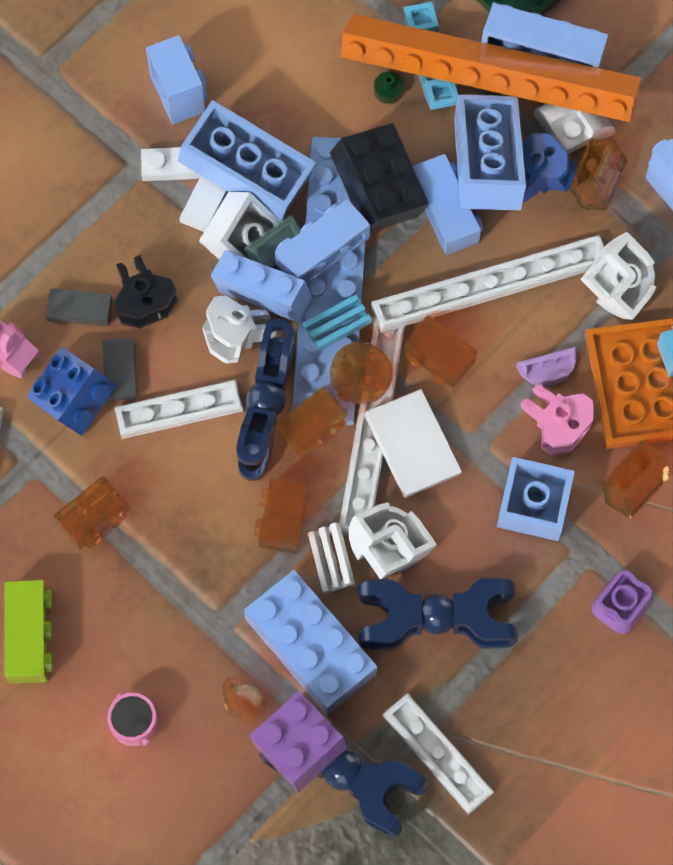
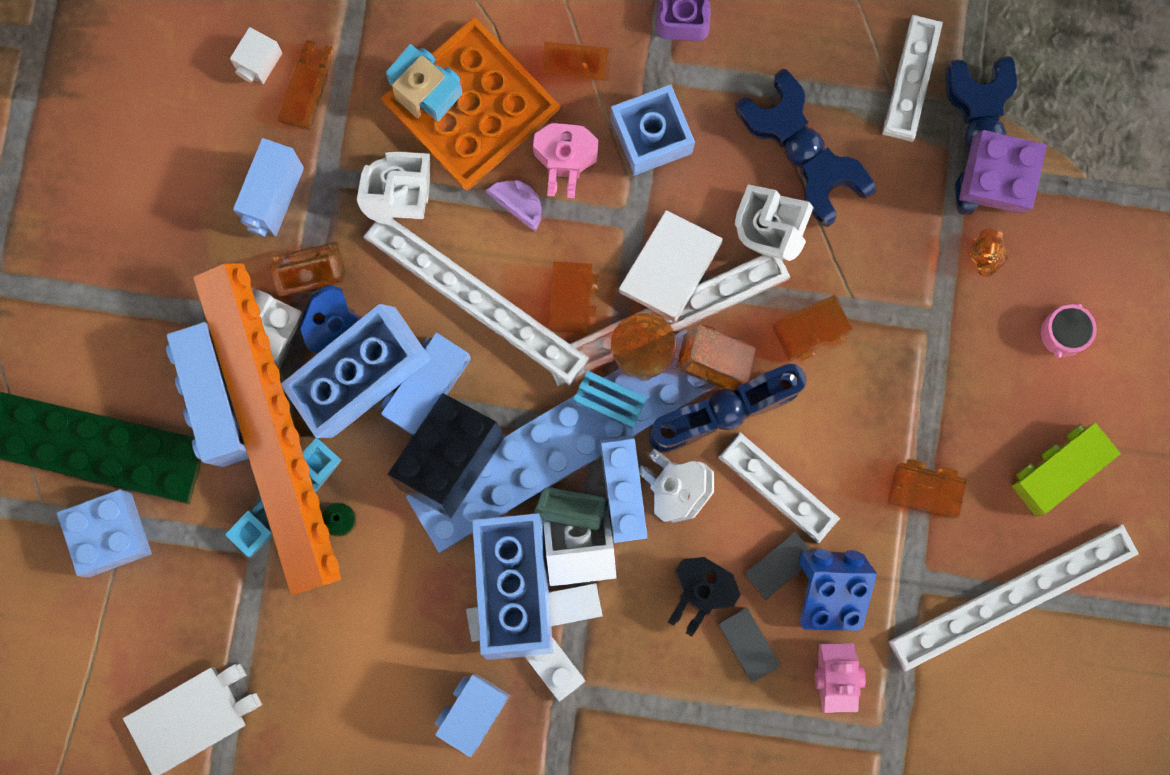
camera: 125 degrees left, 10 degrees up
light blue brick [244,570,377,716] -> none
light blue brick [275,199,370,284] -> none
white tile [308,522,355,594] -> none

